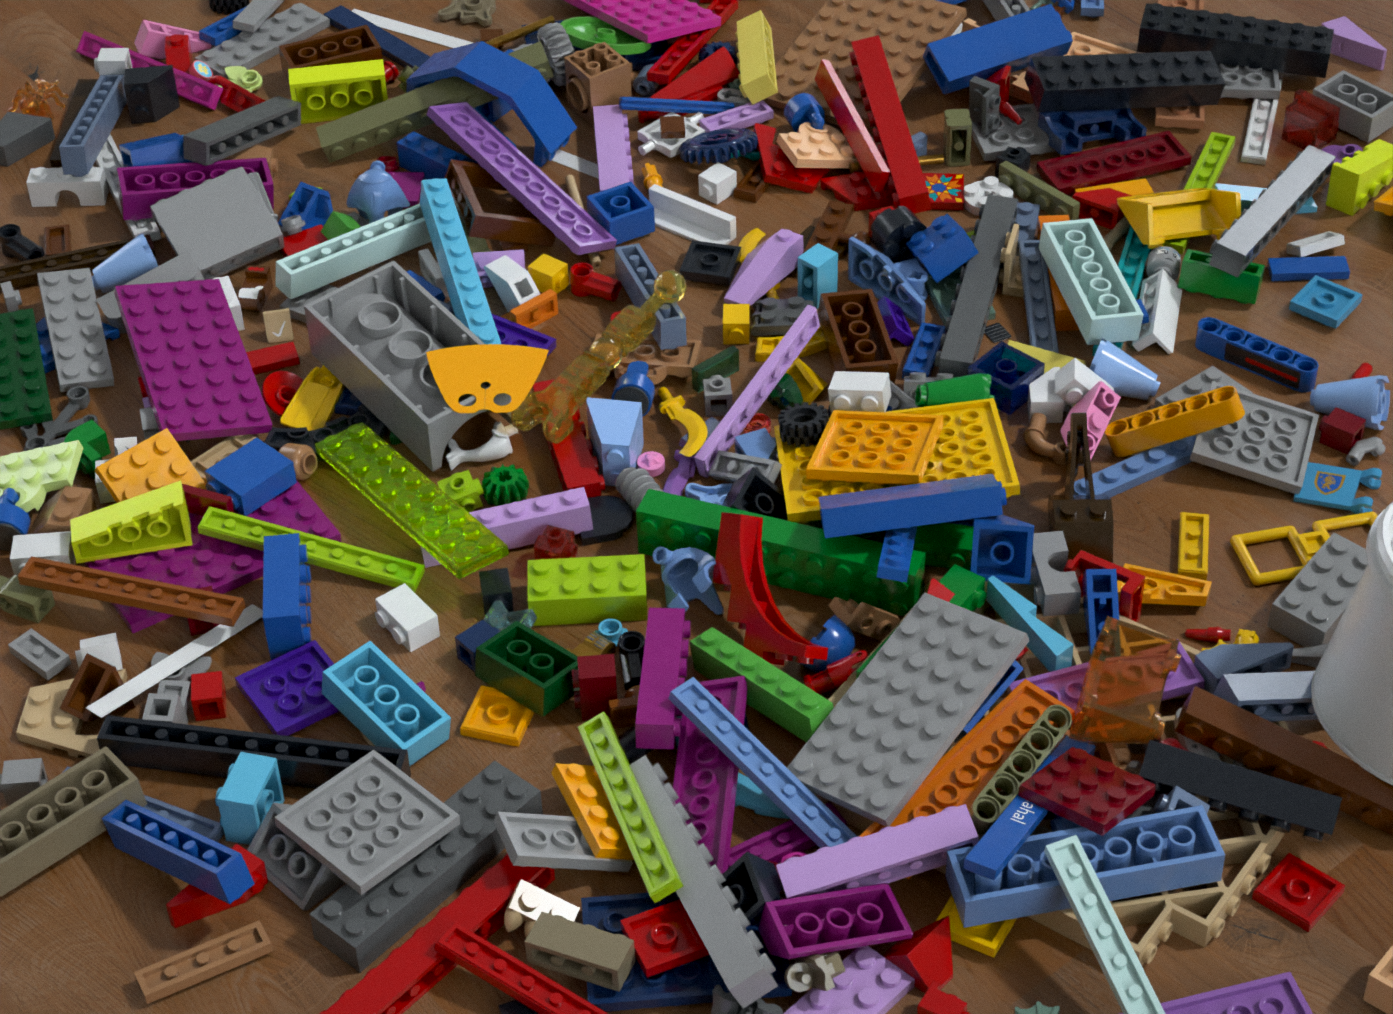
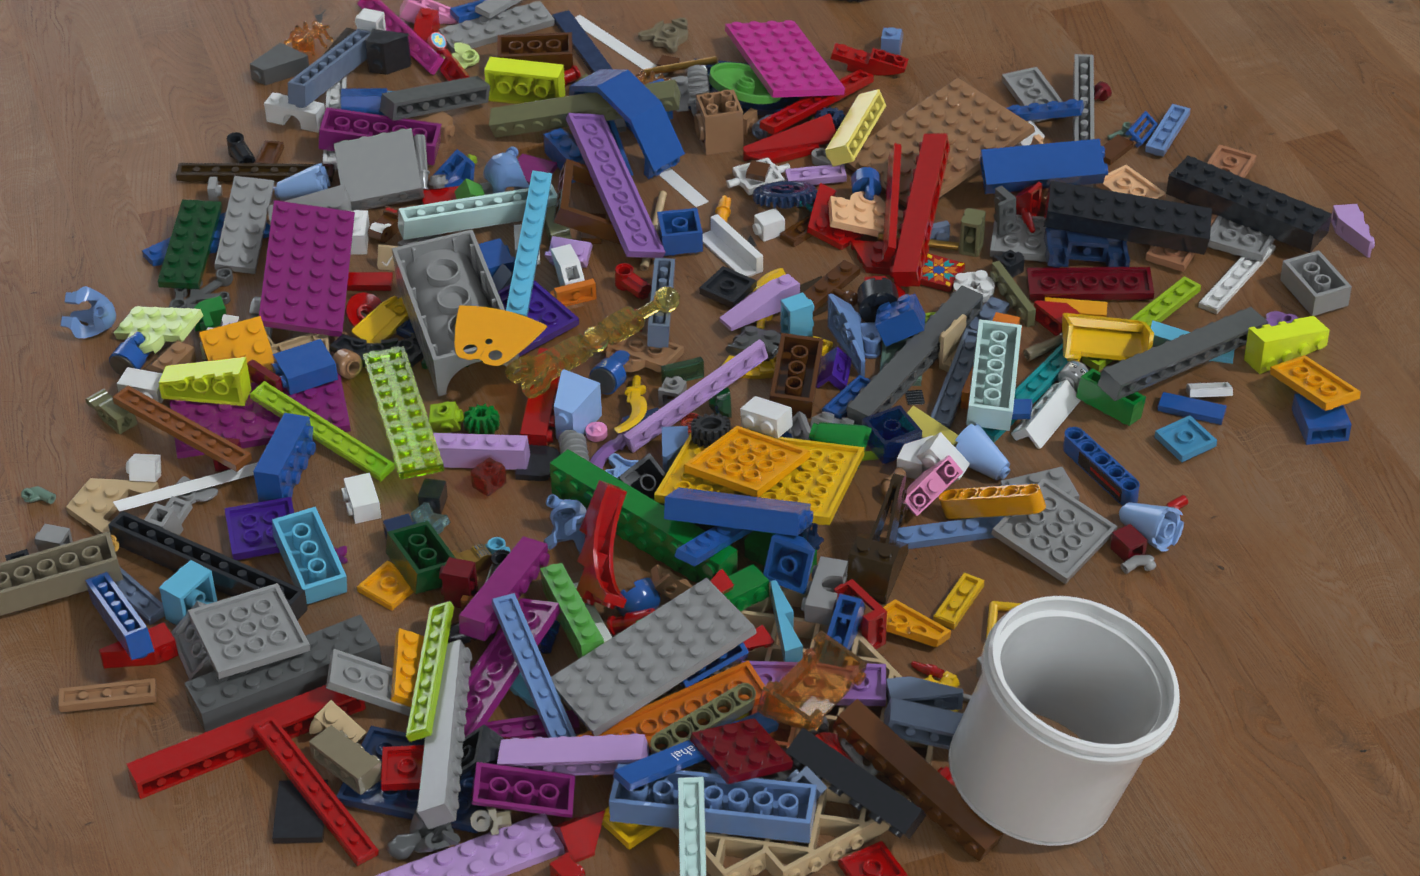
camera: 20 degrees right, 0 degrees up
light grey plate [8,628,71,680] -> none
reddish brown slope [59,653,135,722] -> none
red brick [191,671,226,721] -> none
dark red plate [377,156,399,172] -> none
white animal [446,421,518,471] -> none
yellow brick [528,253,569,294] -> none
lime brick [528,554,648,626] -> none
lavender brick [593,105,634,192] -> none
blue axle [619,97,735,114] -> none
light grey tile [708,450,782,484] -> none
yellow brick [723,304,750,344] -> none
yellow slope [786,358,828,405] -> none
clear red plate [1281,89,1340,150] -> none
dark azure flag [1294,462,1382,514] -> none

